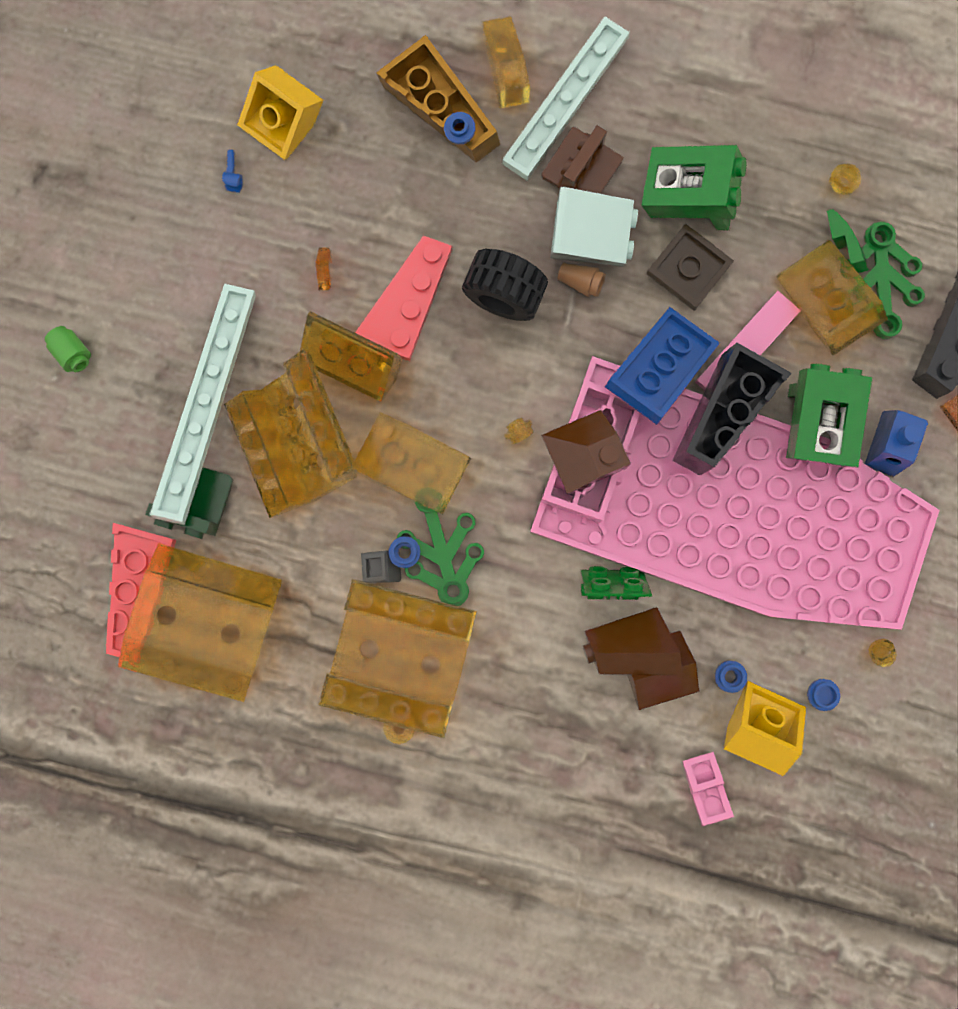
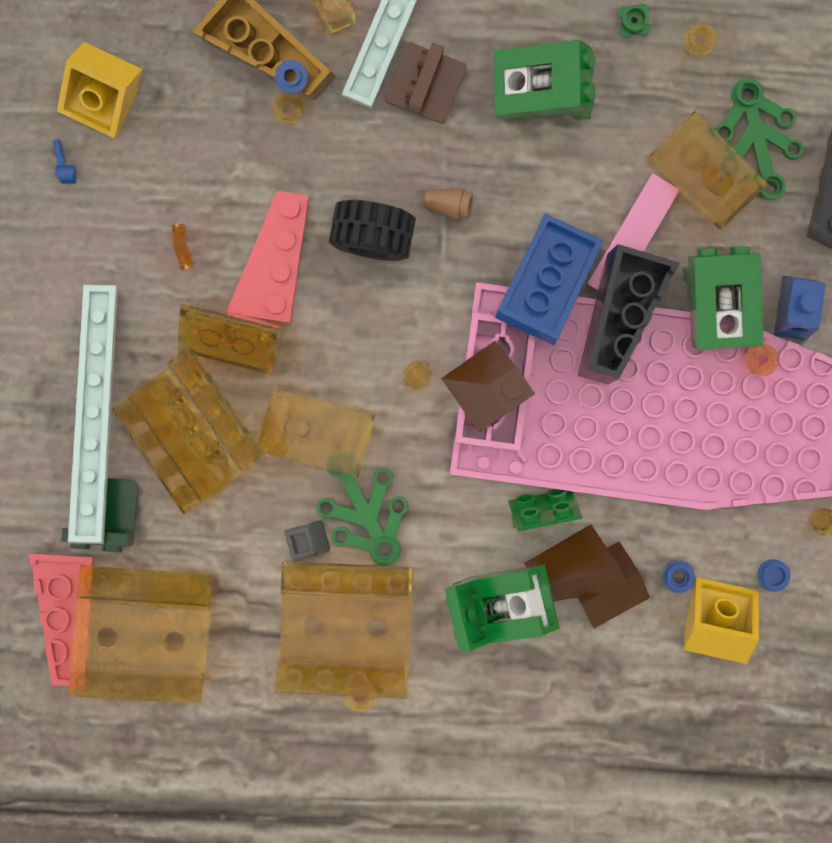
camera: 10 degrees left, 5 degrees up
blue plate [389,536,421,568] -> none
light aqua slope [550,187,638,266] -> none
dark brown plate [646,223,734,311] -> none
bright pink slope [682,752,734,827] -> none
green slope [827,209,869,274] -> none
none -> clear yellow plate [272,92,304,125]
none -> green brick [444,564,560,653]
none -> green plate [617,3,651,38]
none -> clear orange plate [745,344,779,376]

